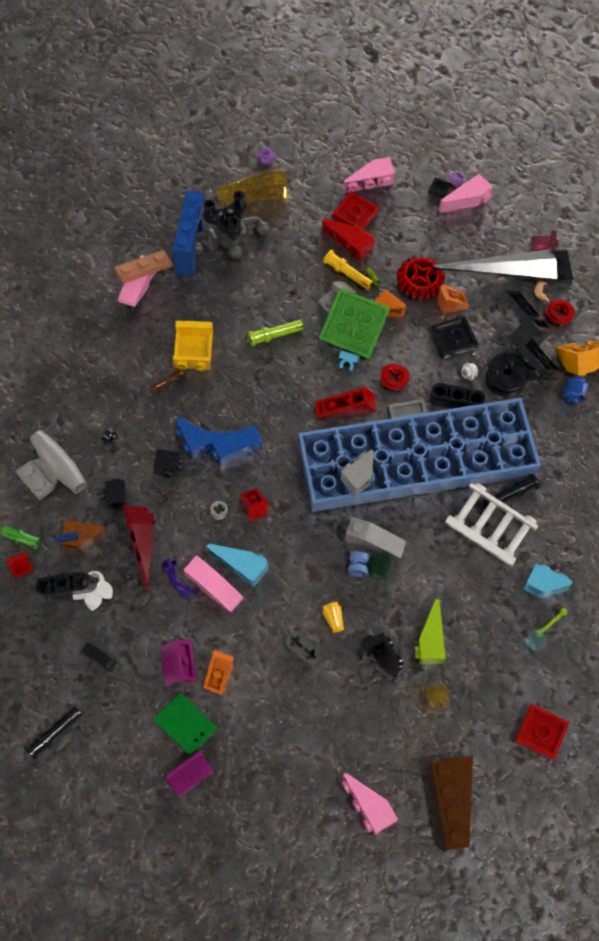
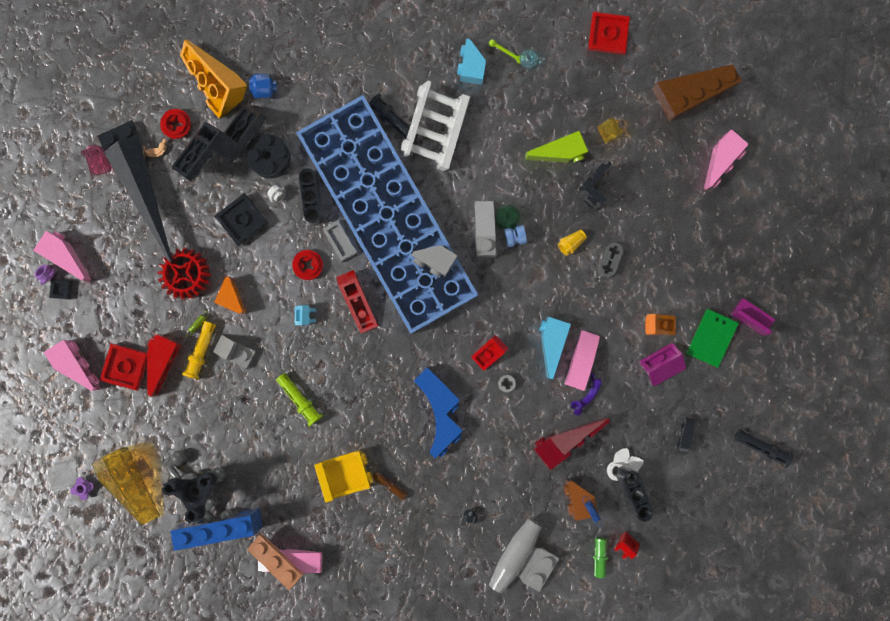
camera: 115 degrees left, 20 degrees up
black brick [102,478,127,510] -> none
black brick [154,449,184,478] -> none
bright green plate [319,288,391,359] -> none
orange slope [437,285,469,315] -> none

